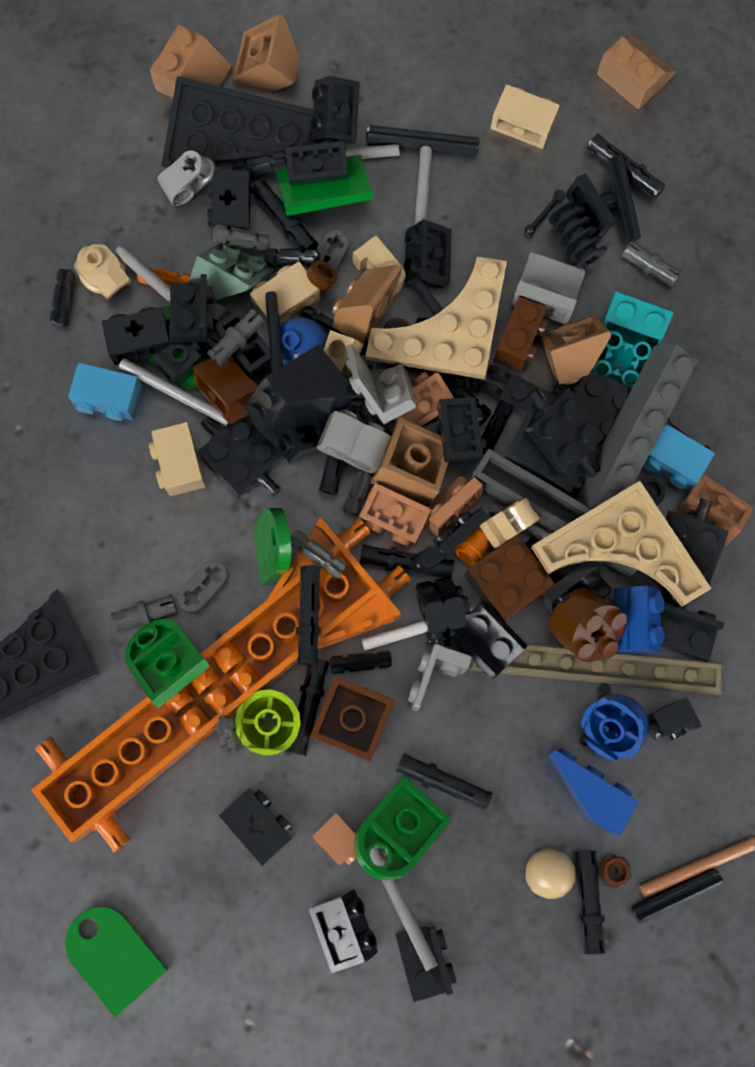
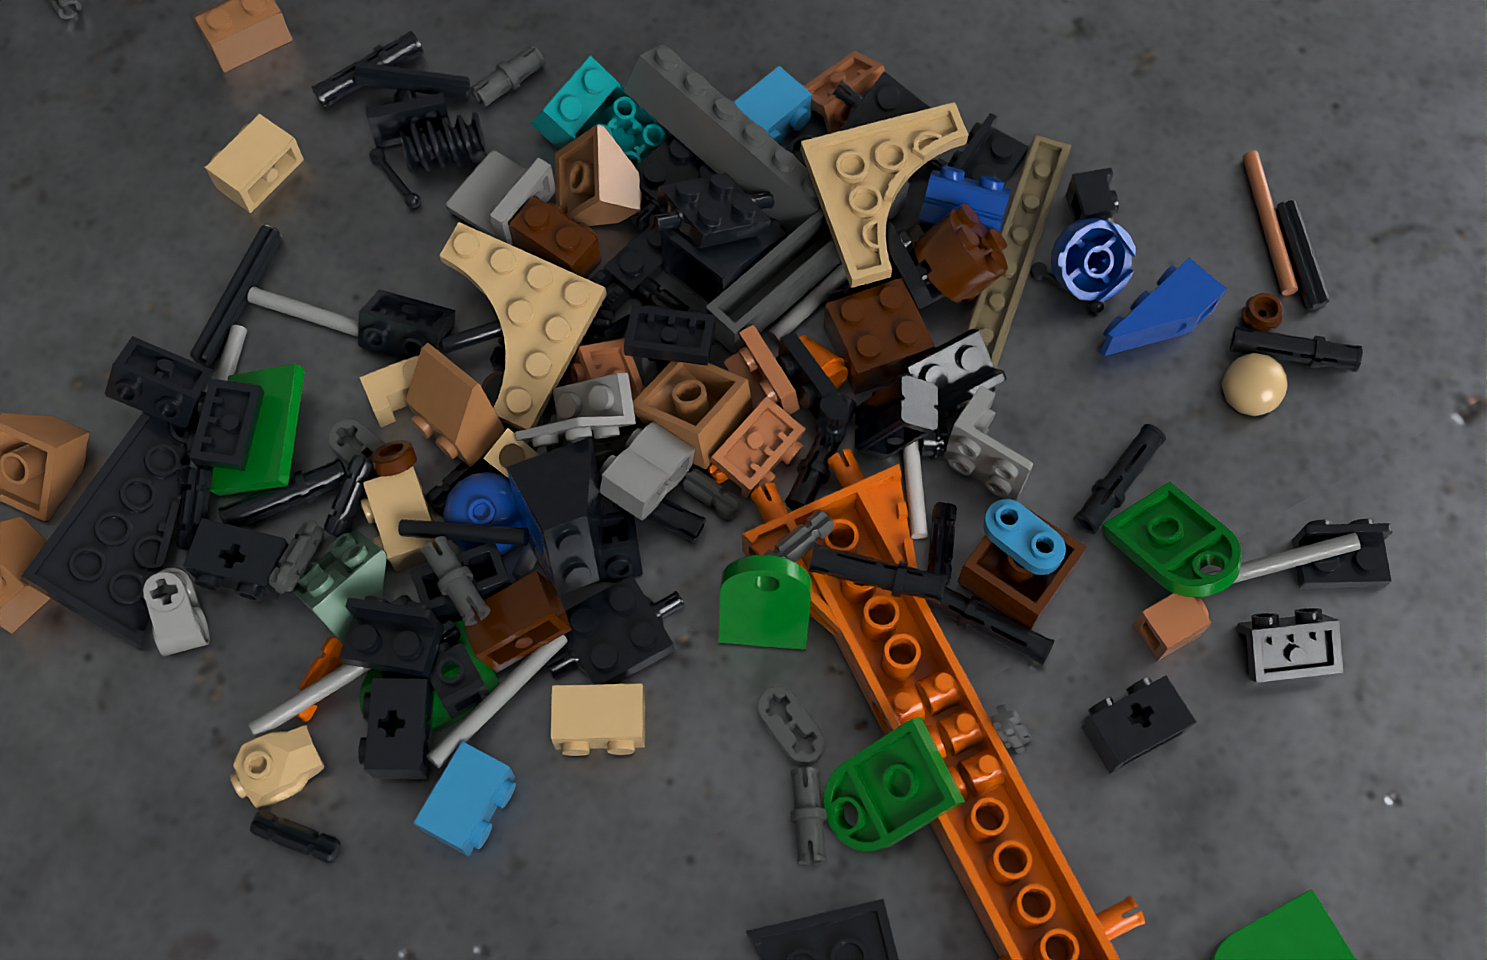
camera: 70 degrees left, 10 degrees down
lime cylinder [235,689,301,756] -> none
tan leg [480,497,540,549] -> none
none -> dark azure plate [983,499,1066,575]

